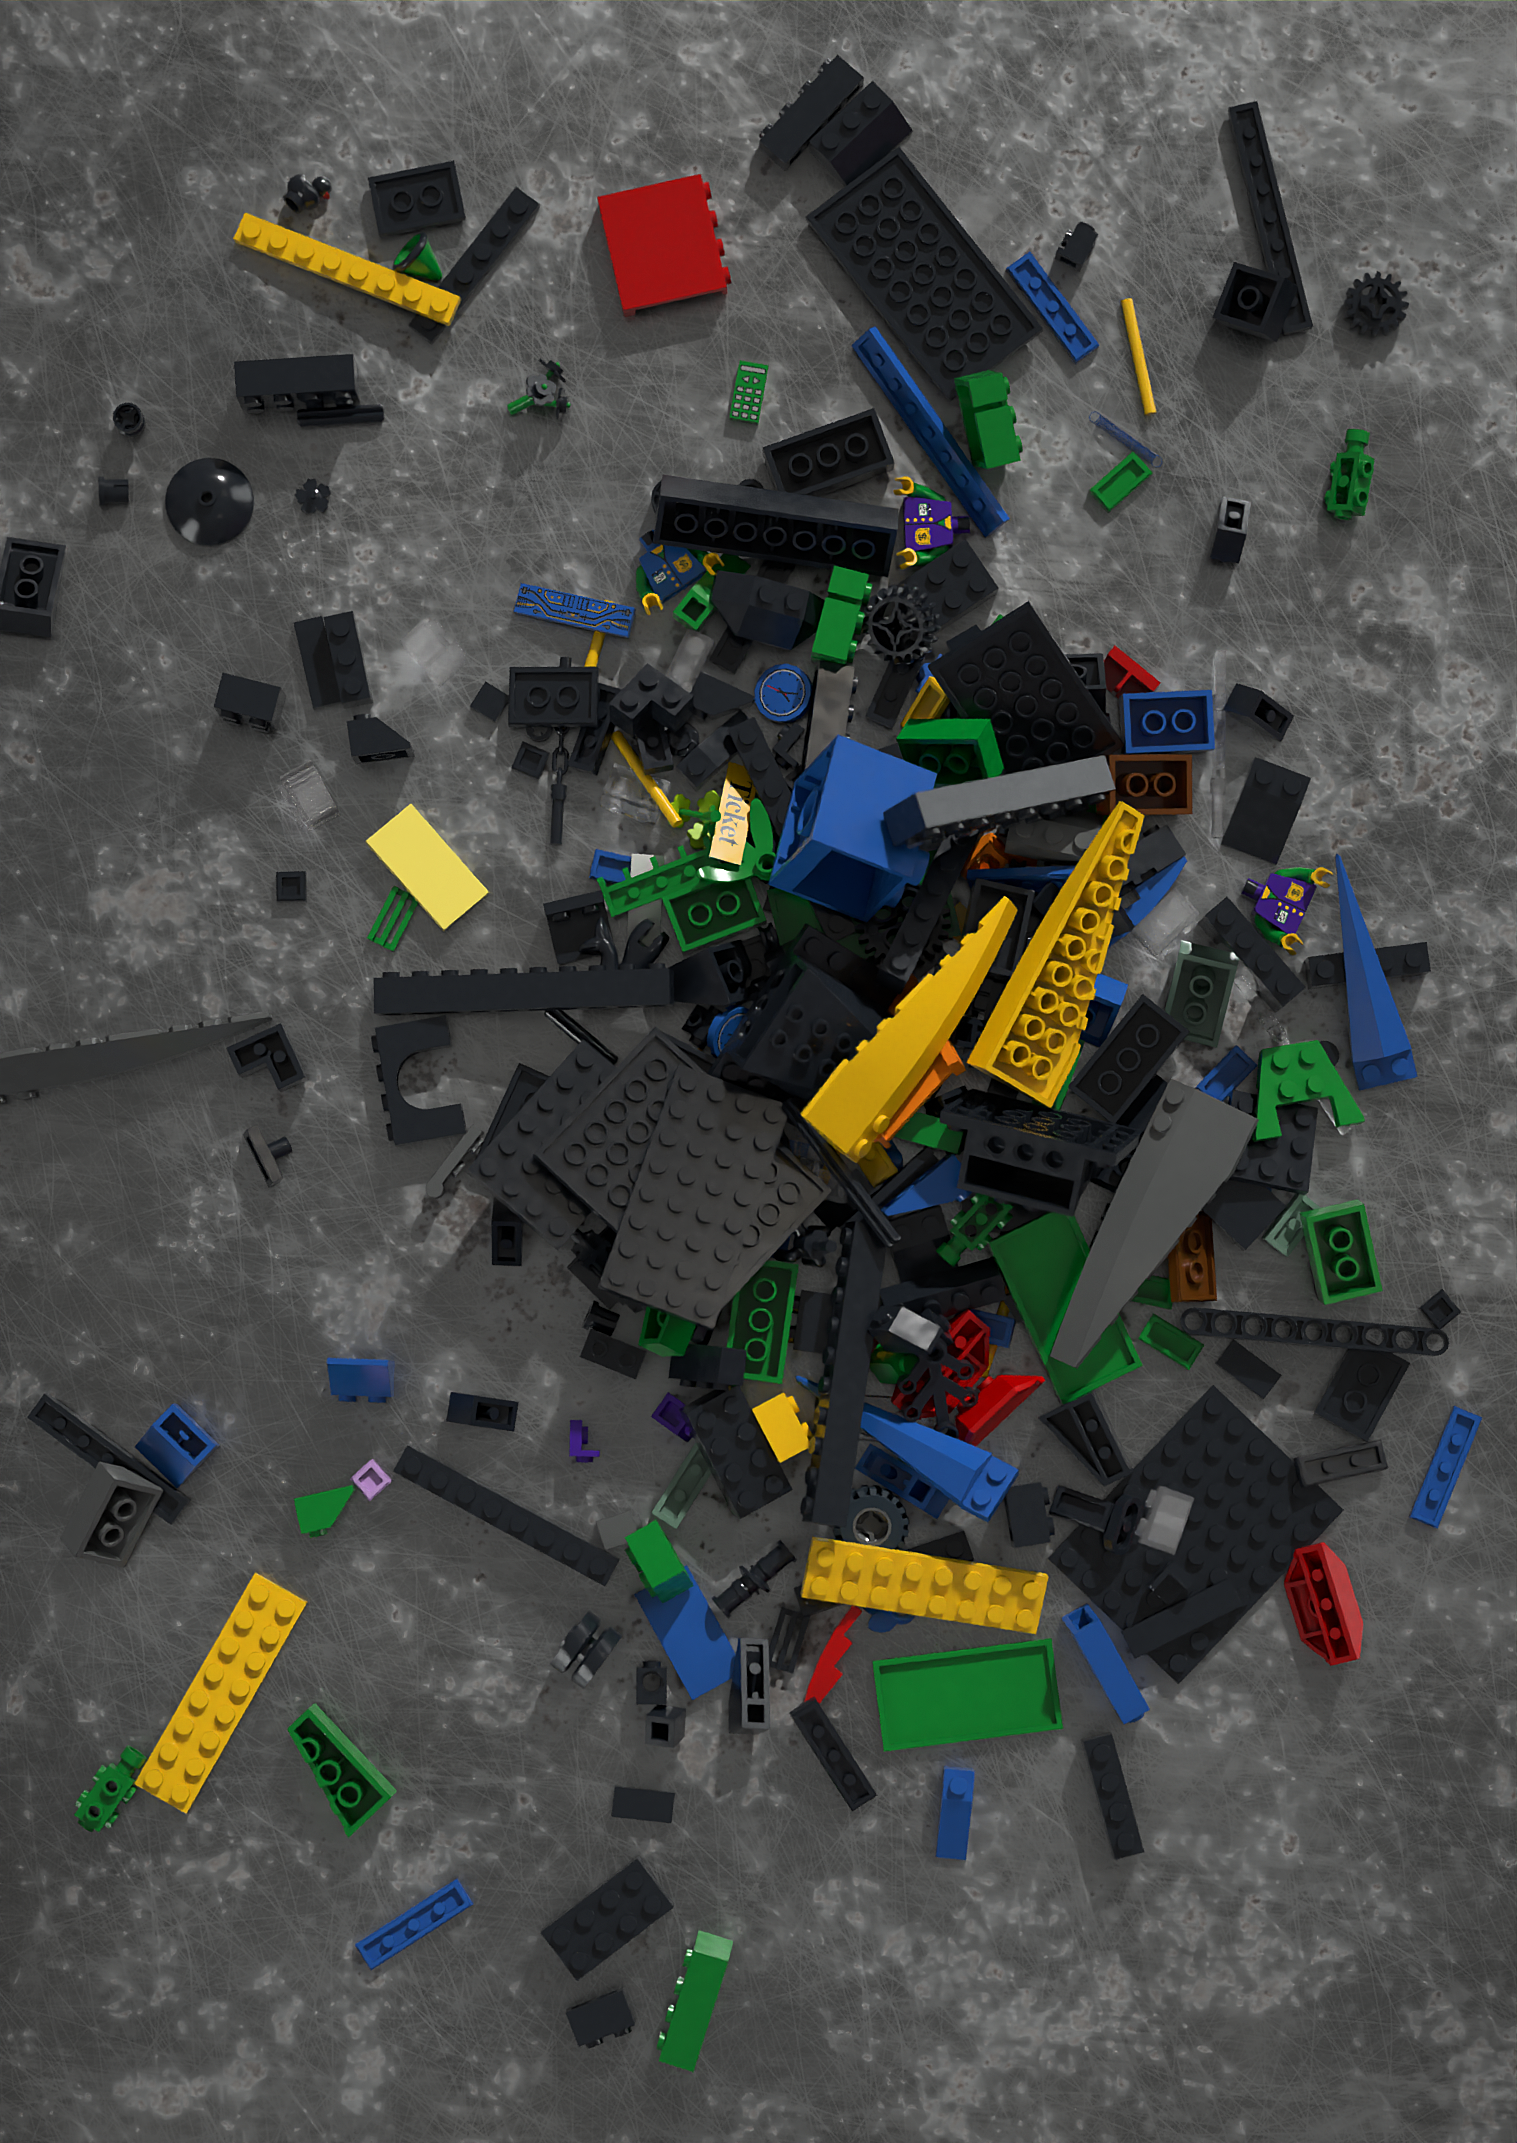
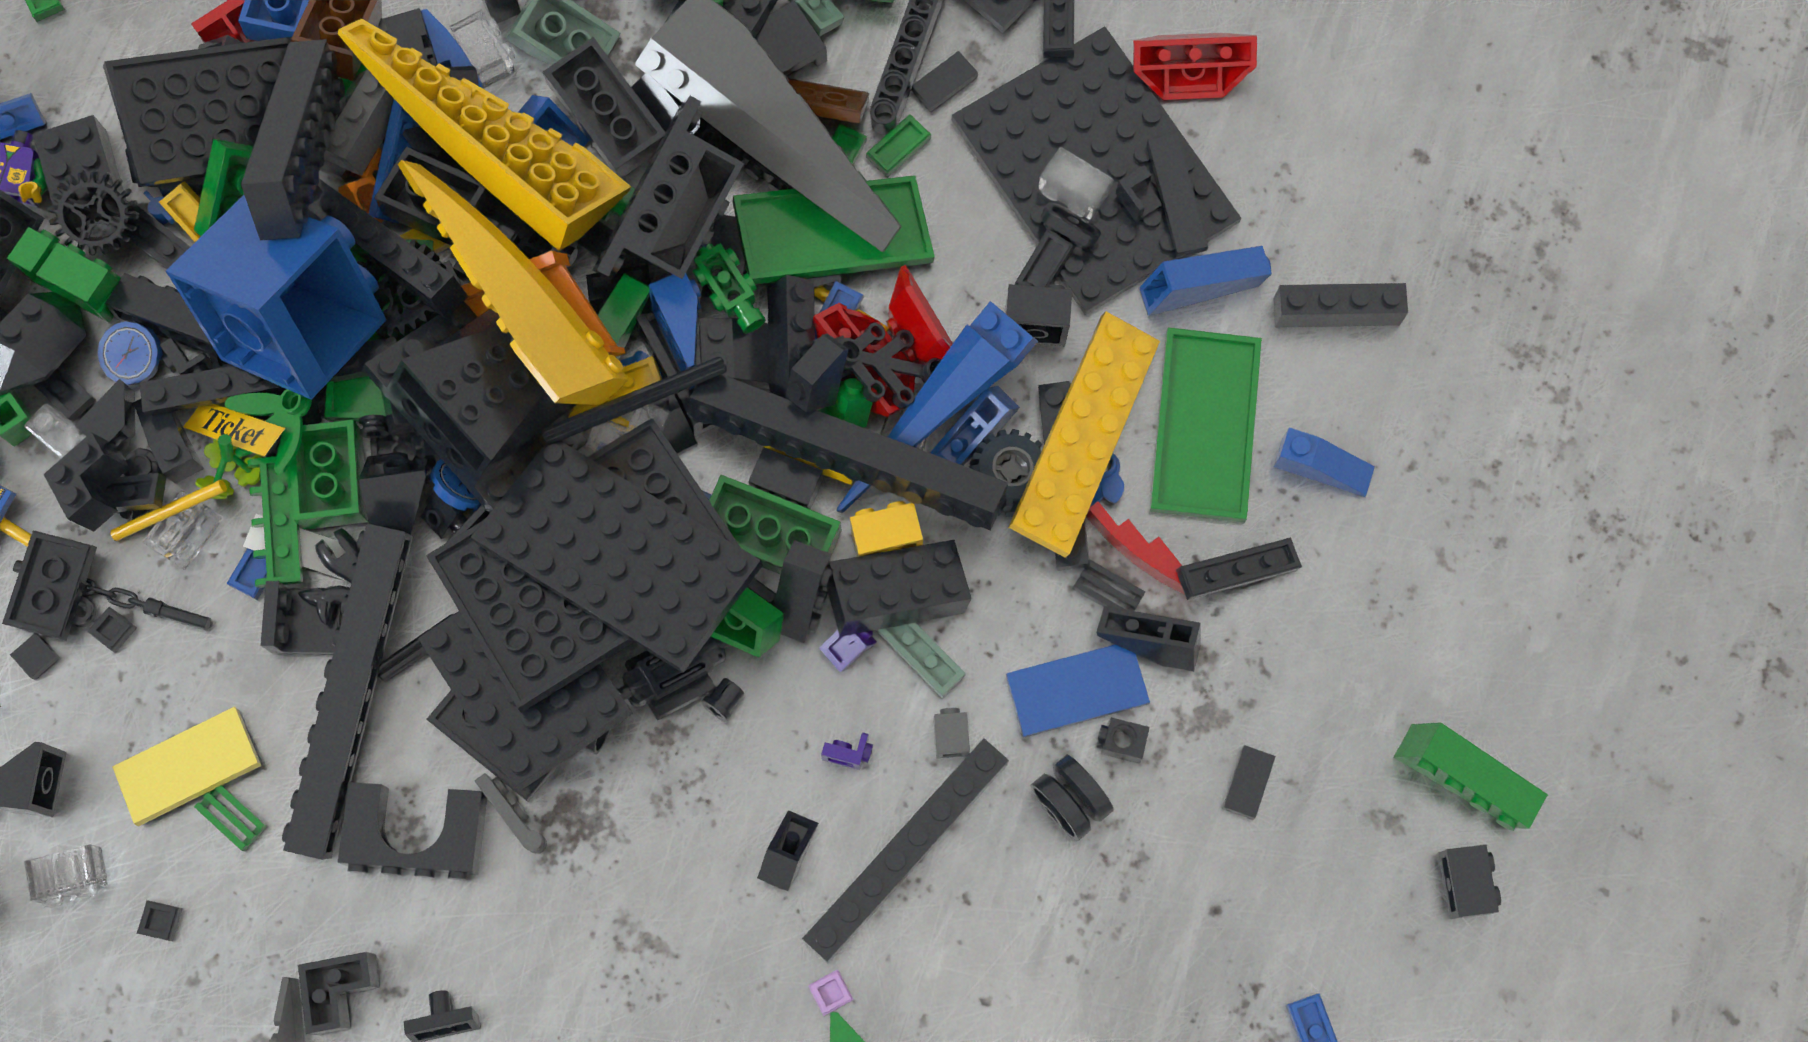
camera: 75 degrees left, 10 degrees down
blue slope [327,1358,395,1403] -> none
black slope [491,1197,524,1266] -> none
black brick [540,1856,674,1981] -> none
black plate [567,683,622,776] -> none
black brick [580,1329,647,1379] -> none
green brick [624,1520,694,1603] -> none
black brick [645,1705,686,1748] -> none
black piece [711,1540,797,1619] -> none
black plant [774,1223,837,1267] -> none
black wedge [1038,1389,1134,1487] -> none
blue tile [1195,1045,1258,1102] -> none

